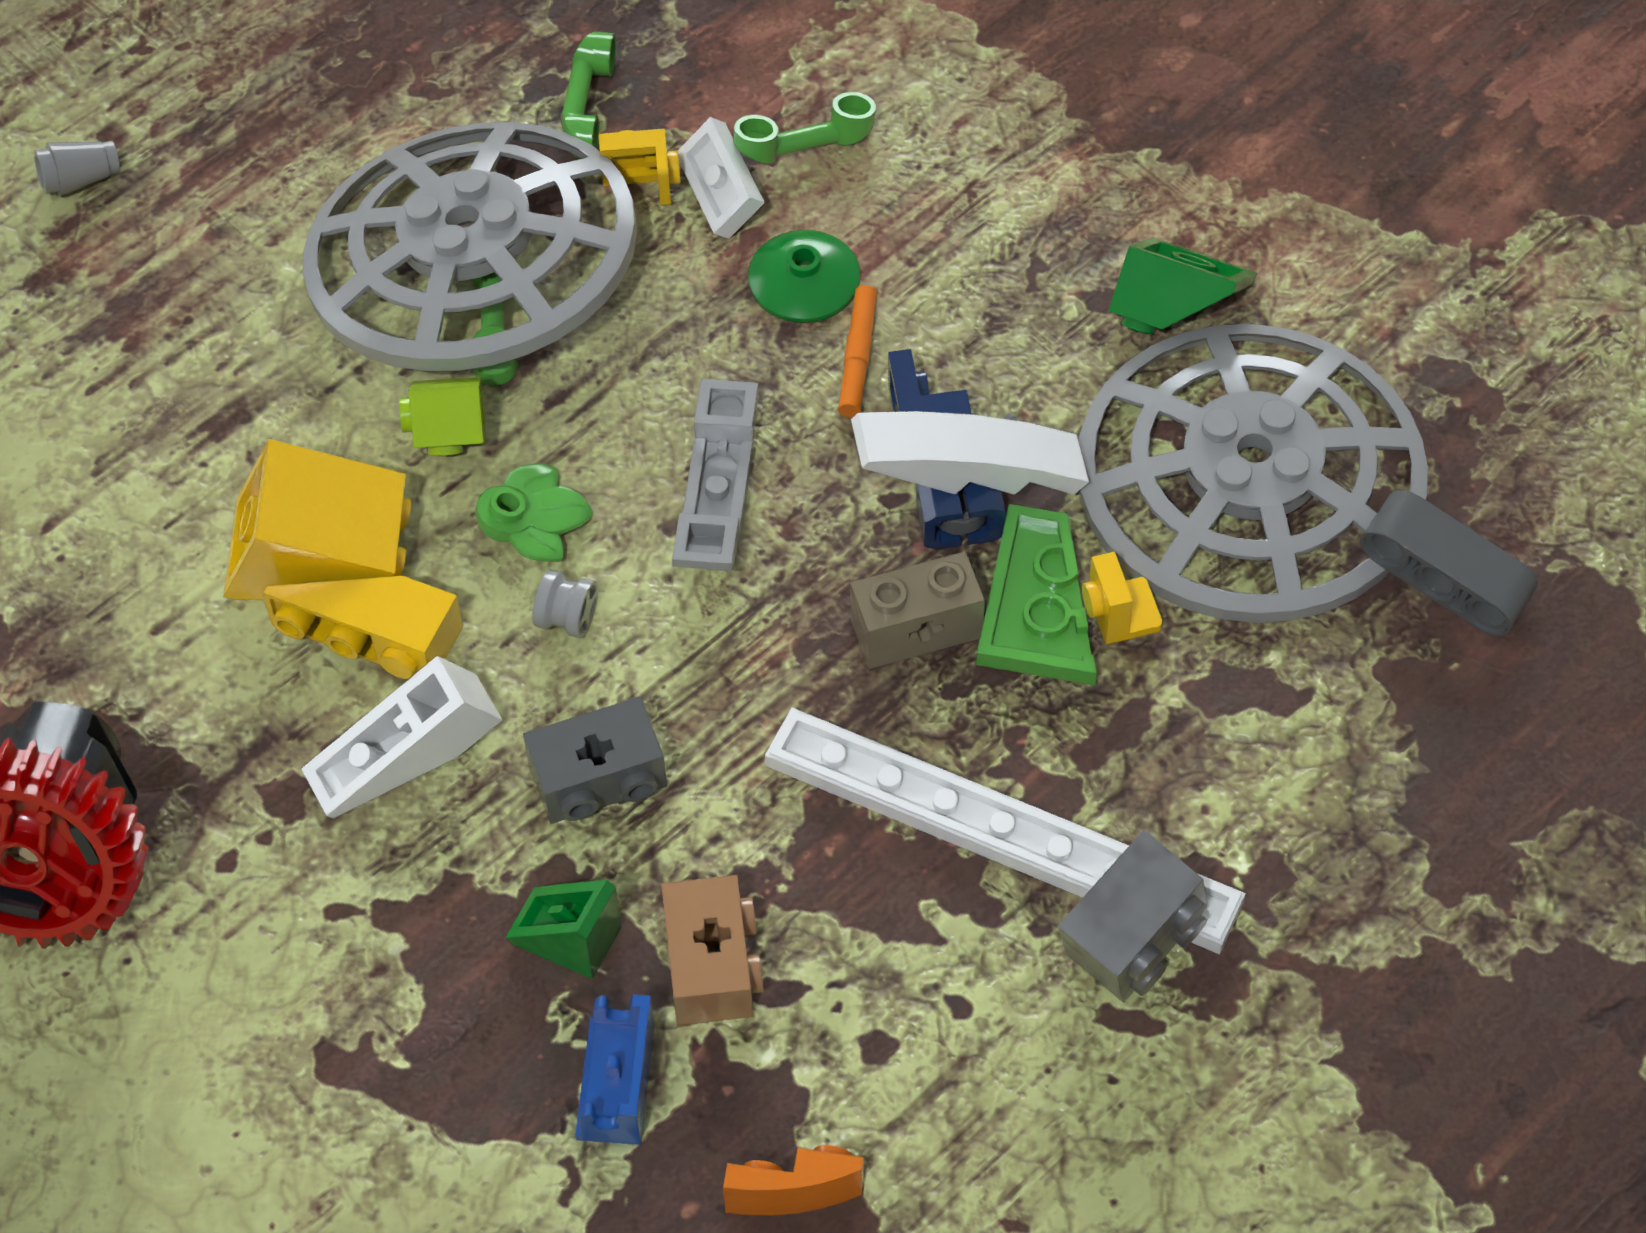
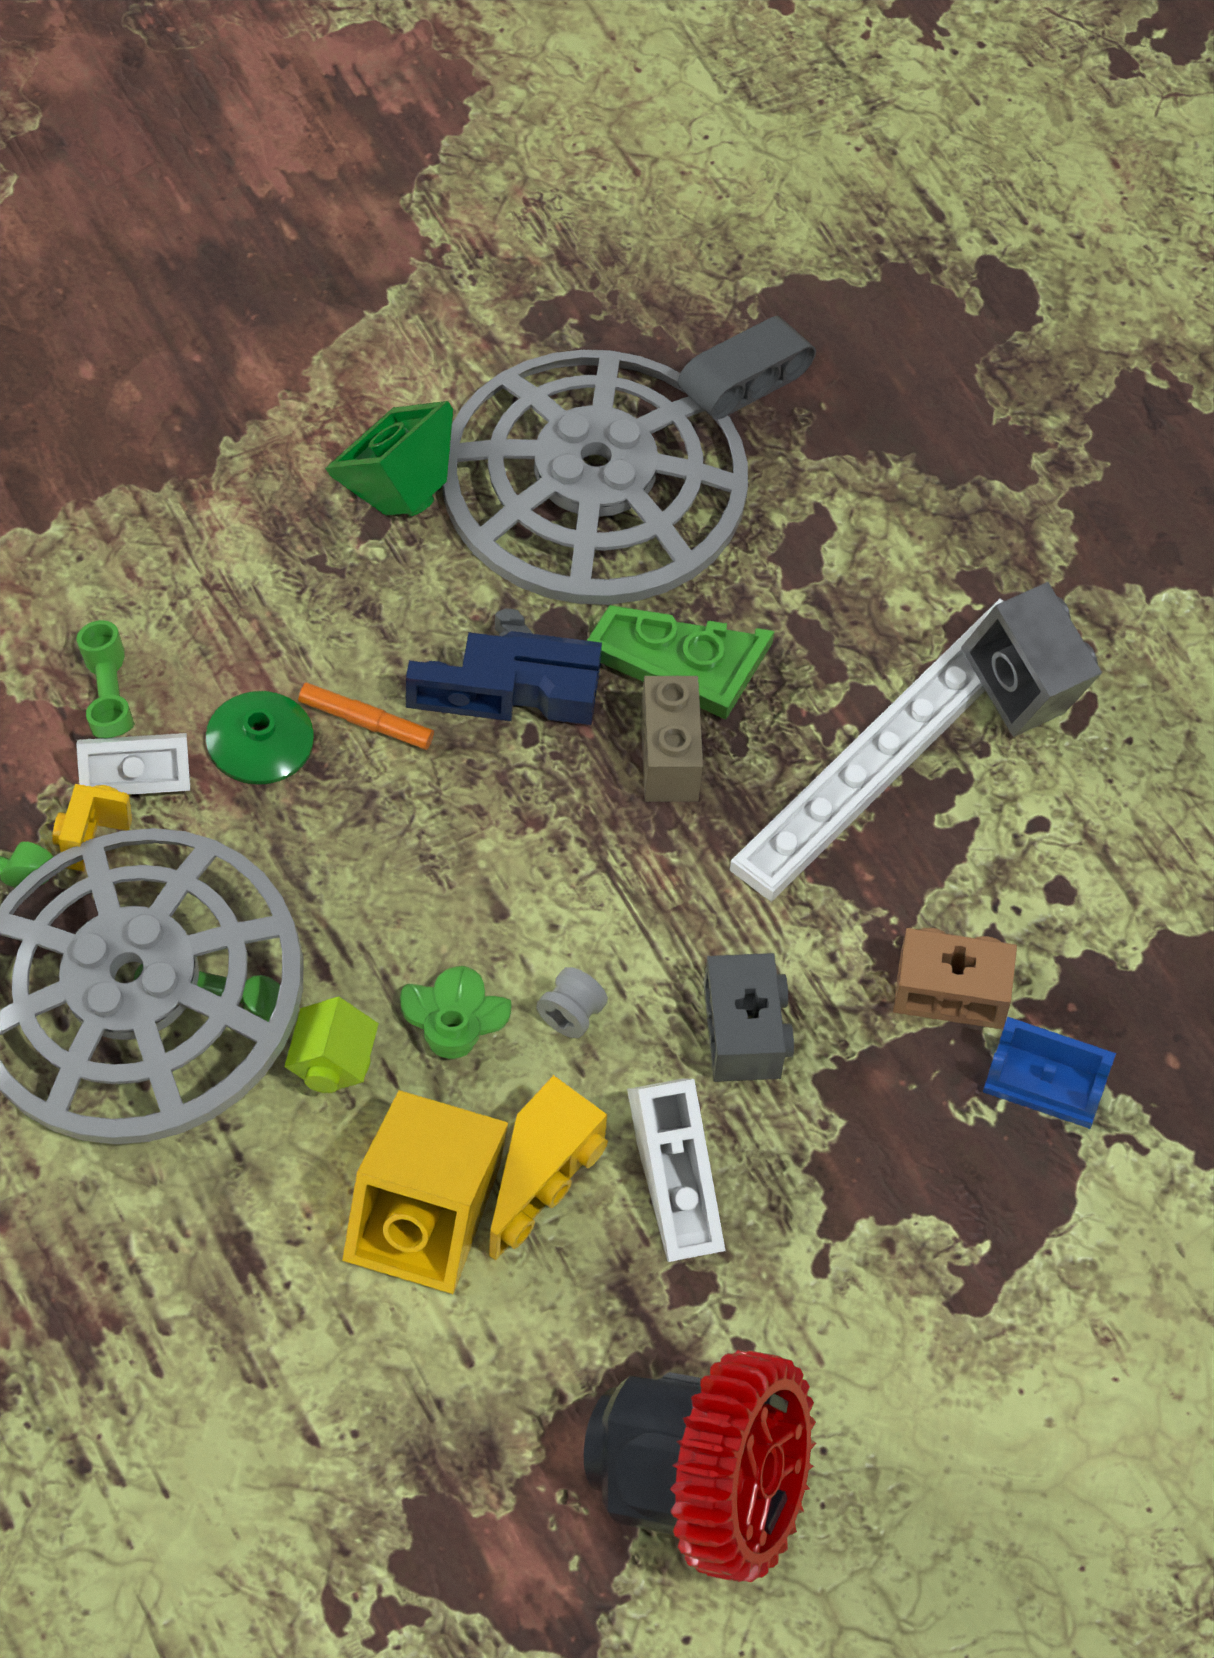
camera: 80 degrees left, 0 degrees up
green slope [505,880,622,979] -> none
light grey slope [672,379,758,571] -> none
orange slope [723,1145,864,1216] -> none
white slope [851,411,1089,495] -> none
yellow bracket [1082,552,1162,645] -> none

